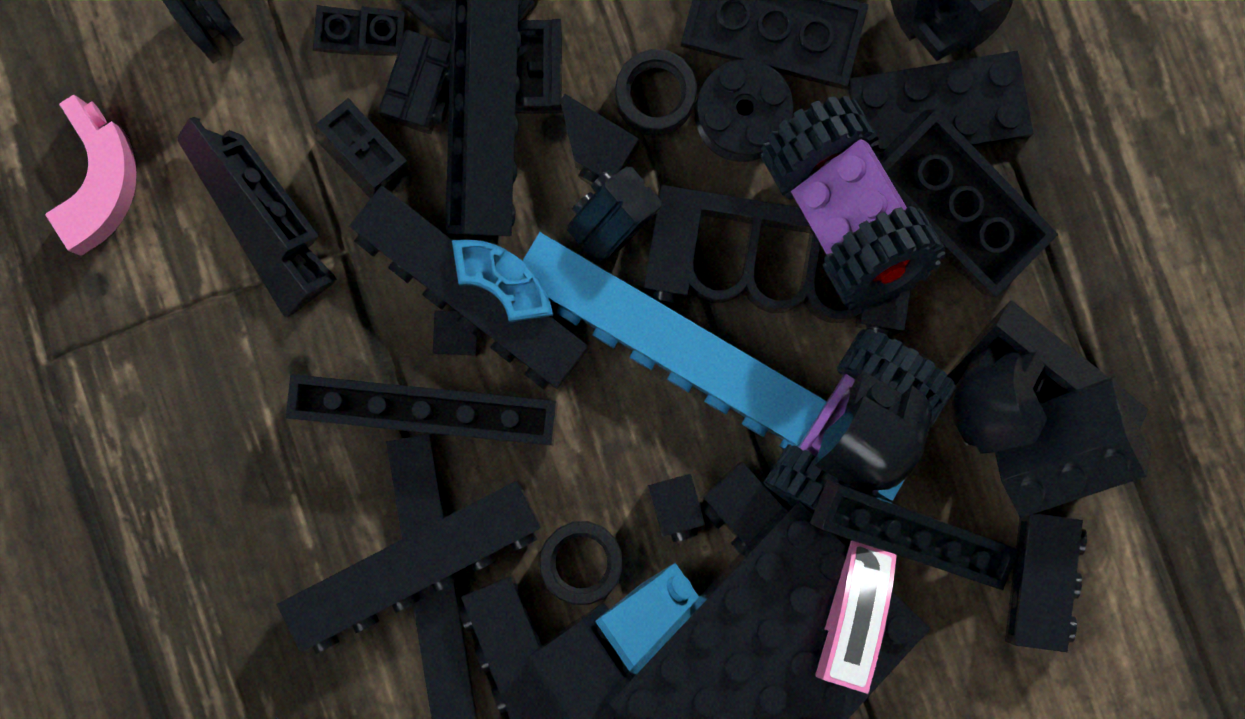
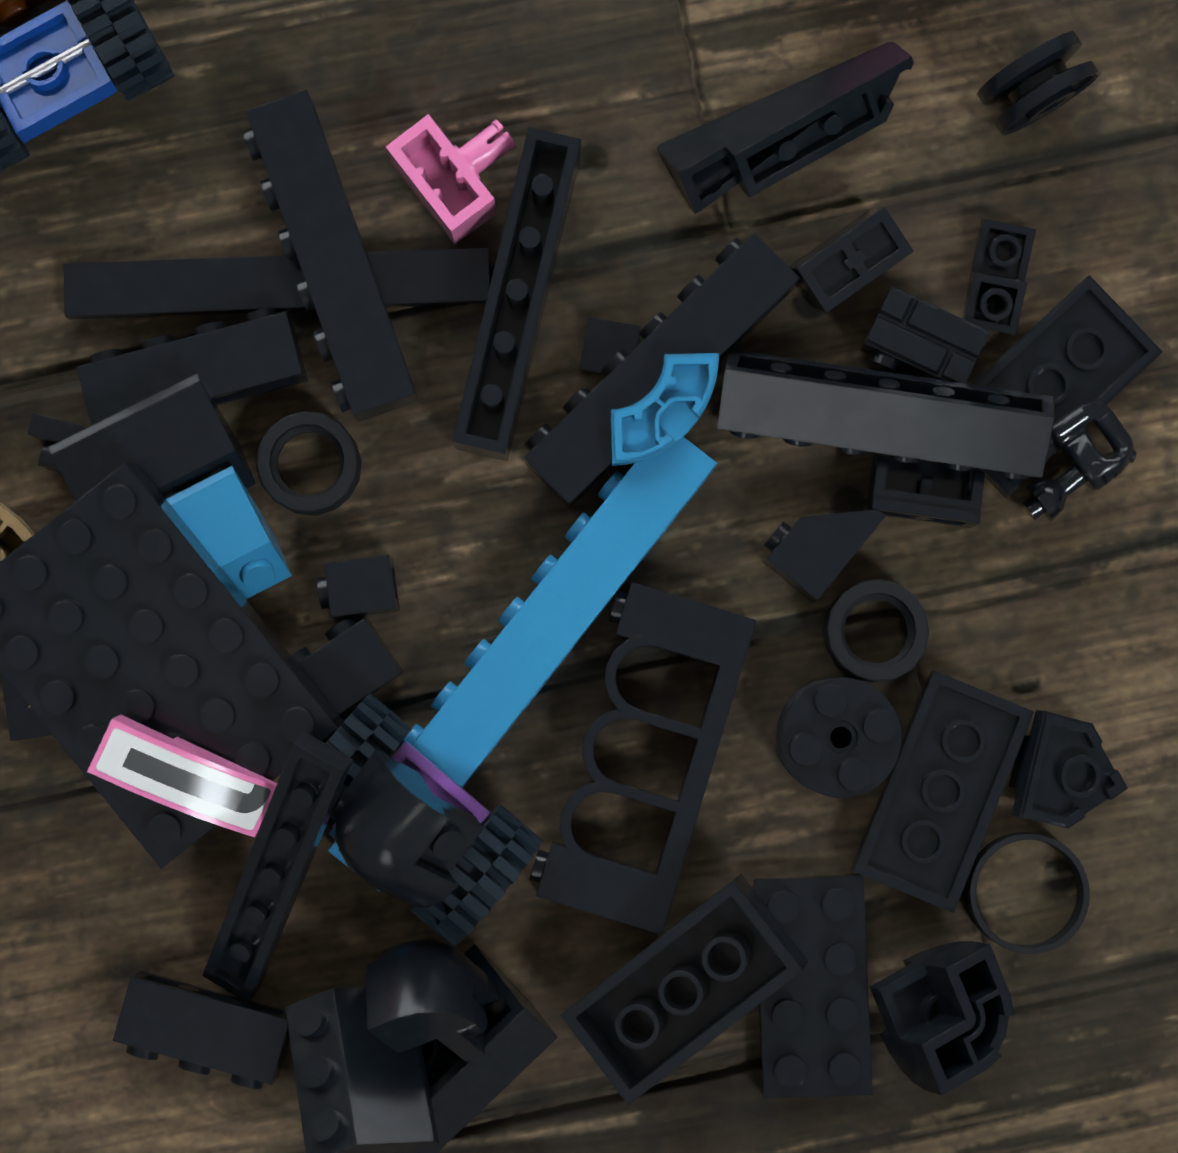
camera: 100 degrees right, 0 degrees up
black brick [567,167,662,264] -> none
black plate [761,96,945,310] -> none
none -> bright pink brick [386,114,516,245]

